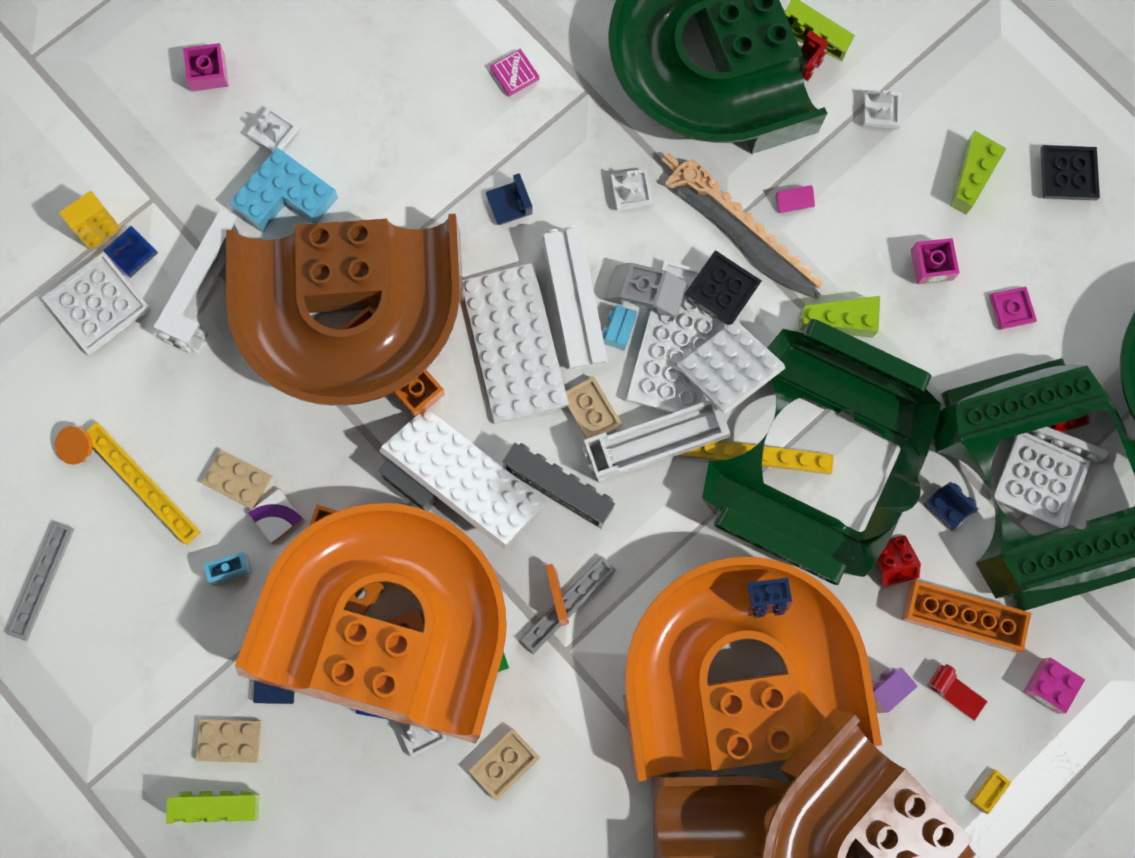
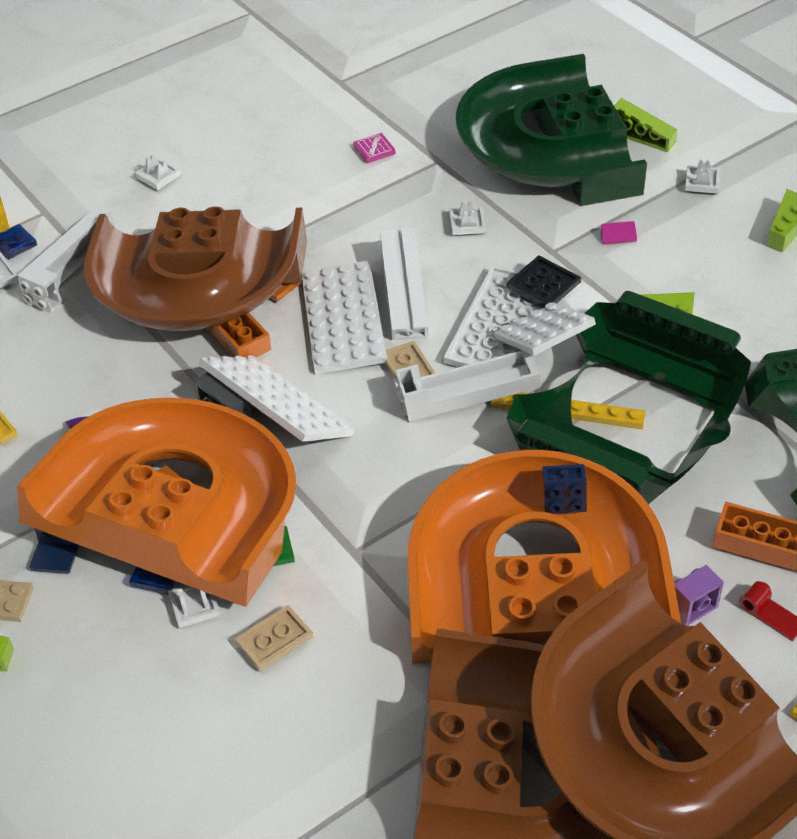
camera: 15 degrees right, 30 degrees down
dark pink brick [183,43,229,92] -> none
tan plate [201,449,273,510] -> none
medium azure brick [204,552,251,585] -> none
medium azure brick [229,147,338,232] -> none
dark blue bracket [486,173,533,225] -> none
dark grey brick [502,442,615,529] -> none
light grey tile [519,556,616,655] -> none
orange tile [546,564,569,626] -> none
medium azure brick [602,305,638,351] -> none
light grey slope [605,263,687,318] -> none
piece [661,153,823,299] -> none
red bracket [801,30,828,82] -> none
red bracket [876,535,921,588] -> none
dark pink brick [910,238,960,284] -> none
dark blue bracket [924,482,979,531] -> none

